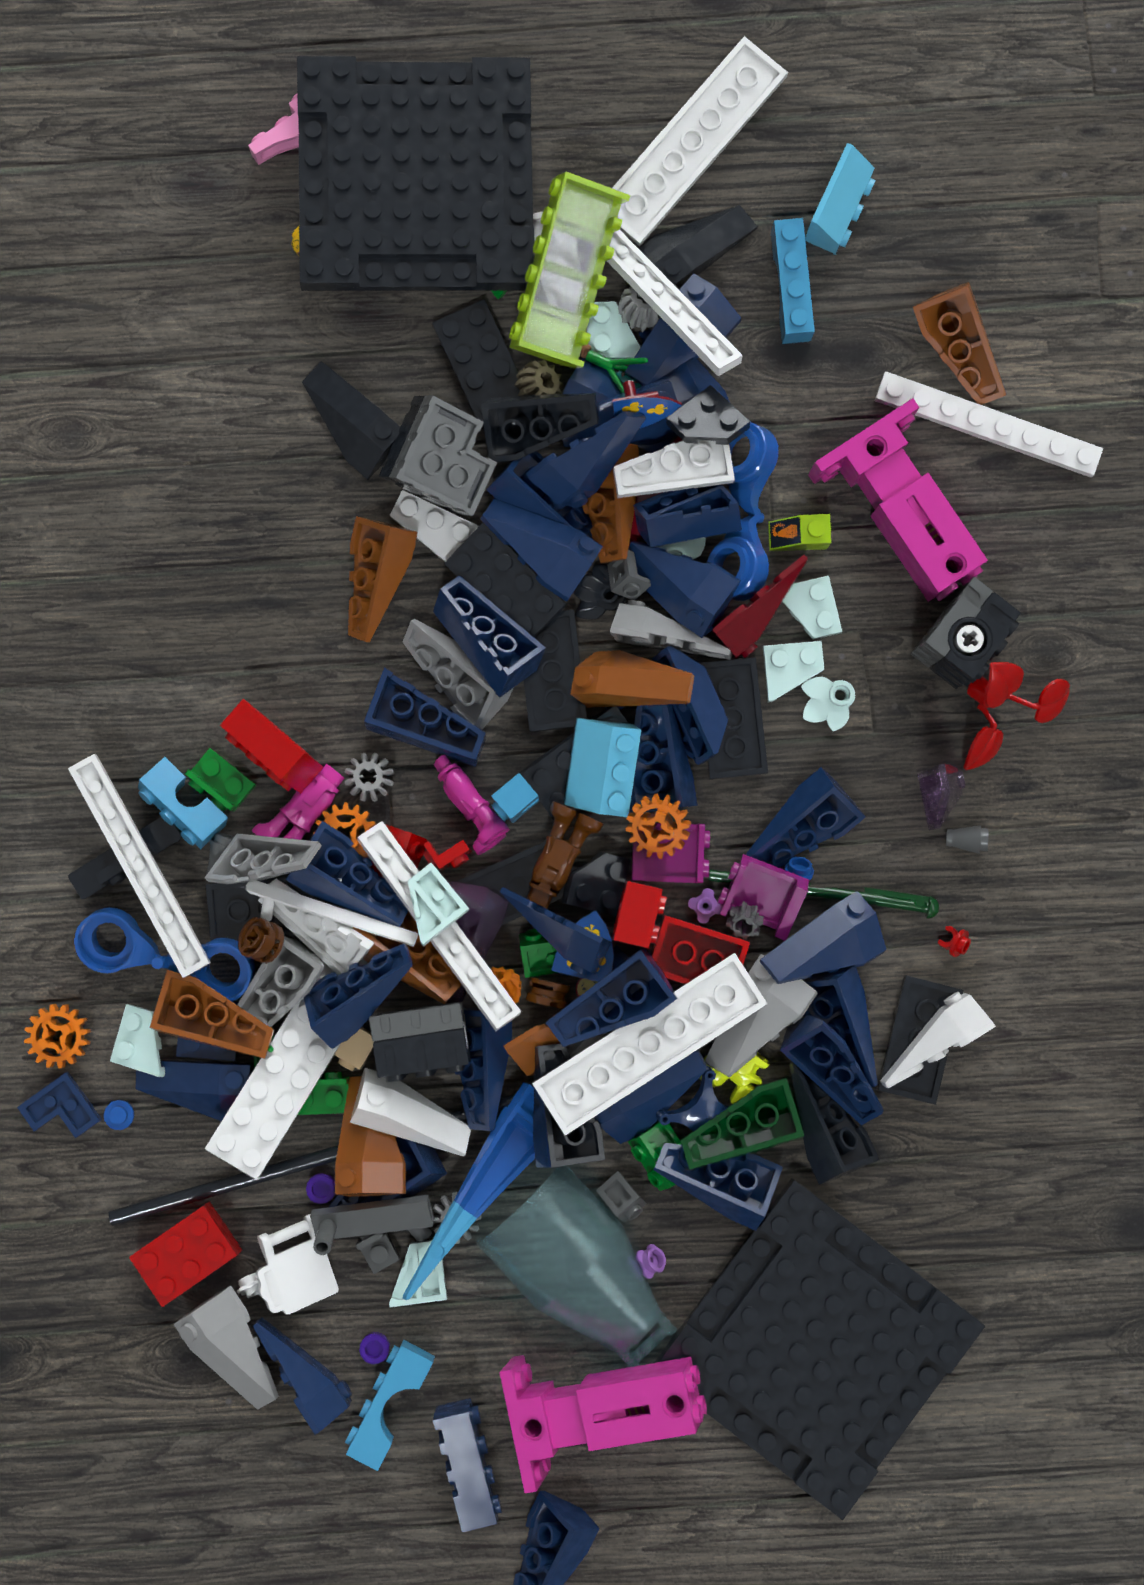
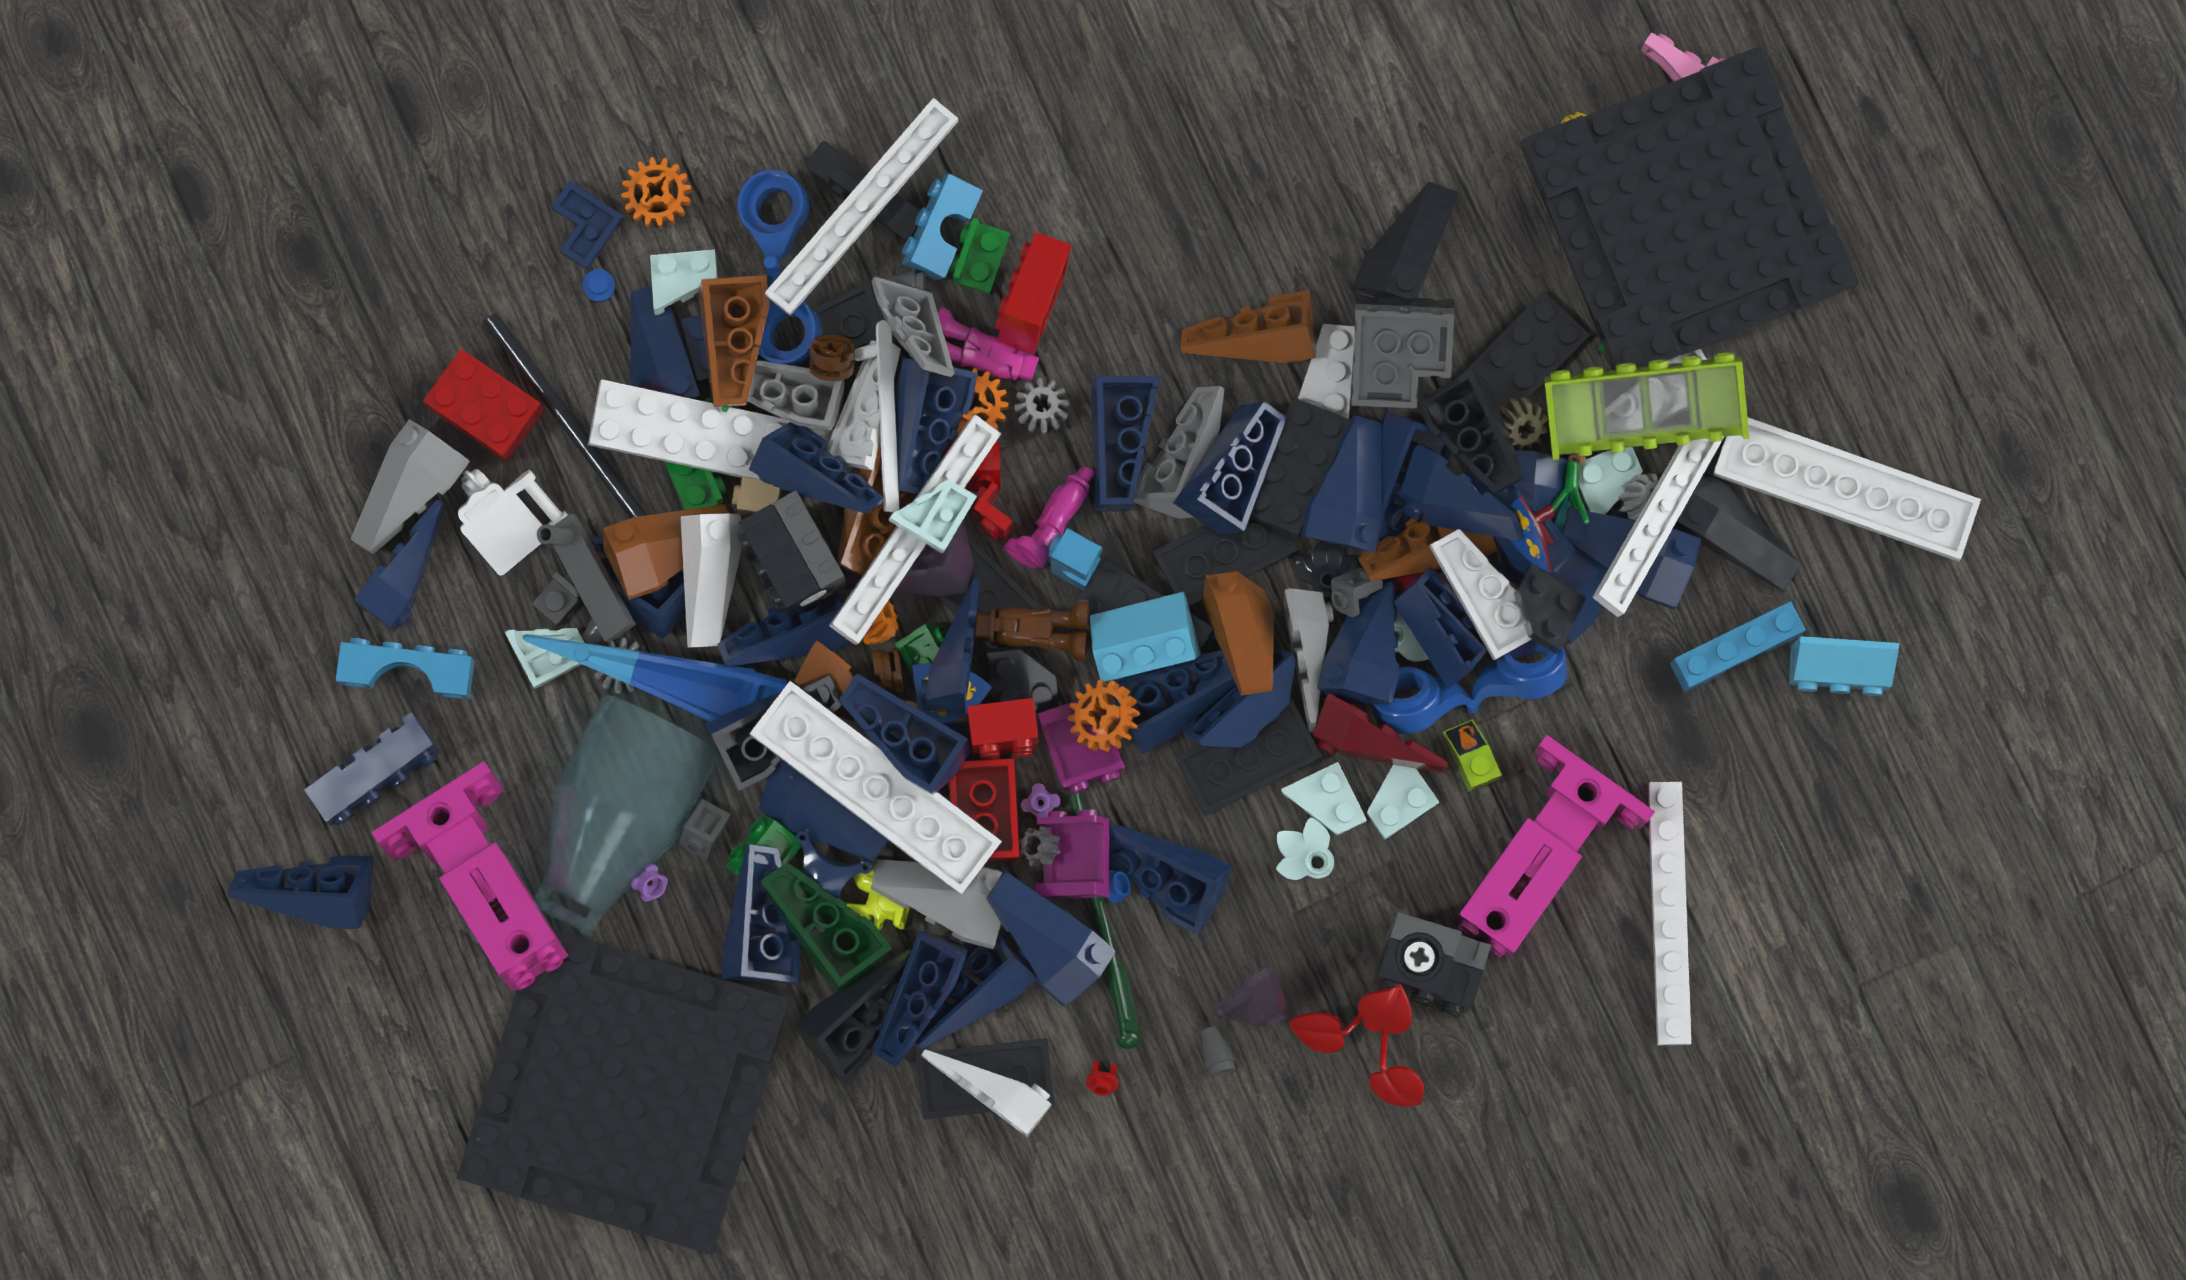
camera: 70 degrees right, 5 degrees down
dark purple tile [306,1173,335,1204] -> none
dark purple tile [359,1332,390,1364] -> none
dark orange wedge [913,282,1007,405] -> none

